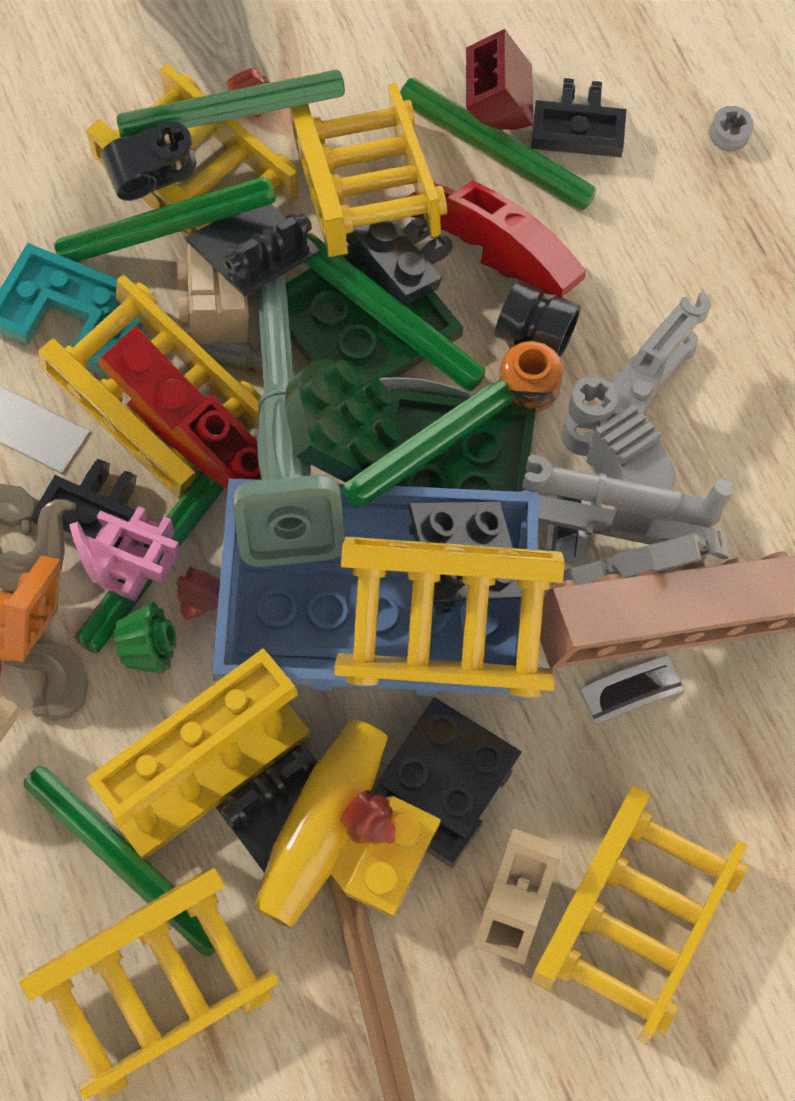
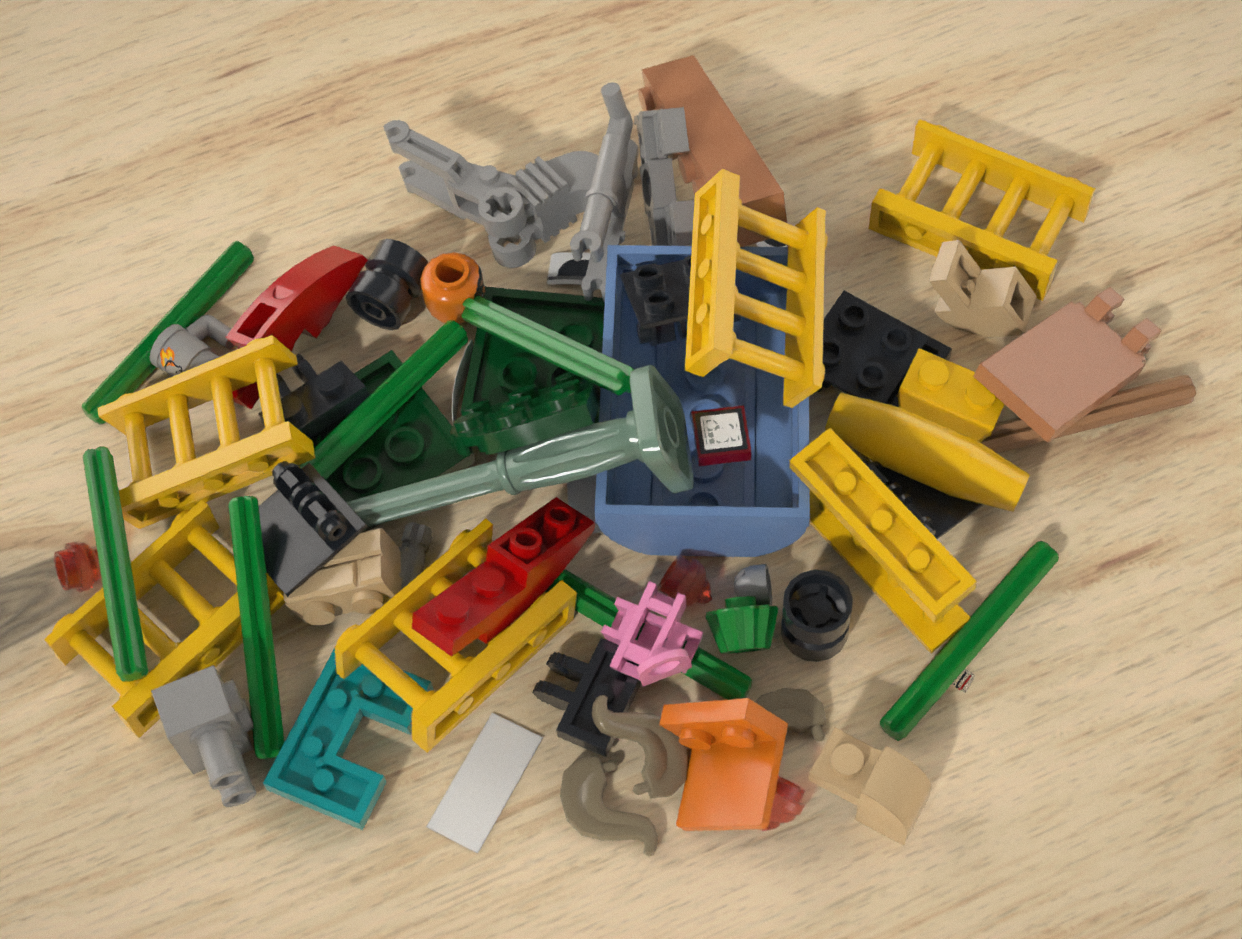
camera: 85 degrees left, 5 degrees down
yellow fence [19,867,279,1101] -> none
black piece [100,121,197,201] -> none
clear red plate [340,790,396,845] -> none
dark red brick [466,29,534,130] -> none
black hinge [531,78,627,158] -> none
light grey bush [709,106,754,151] -> none
none -> light grey piece [150,315,234,376]
none -> light grey brick [151,665,256,807]
none -> tile [691,405,752,467]
none -> light grey hinge [734,564,772,605]
none -> black wheel [781,570,853,662]
none -> clear piece [952,669,975,693]
none -> nougat tile [973,287,1162,443]

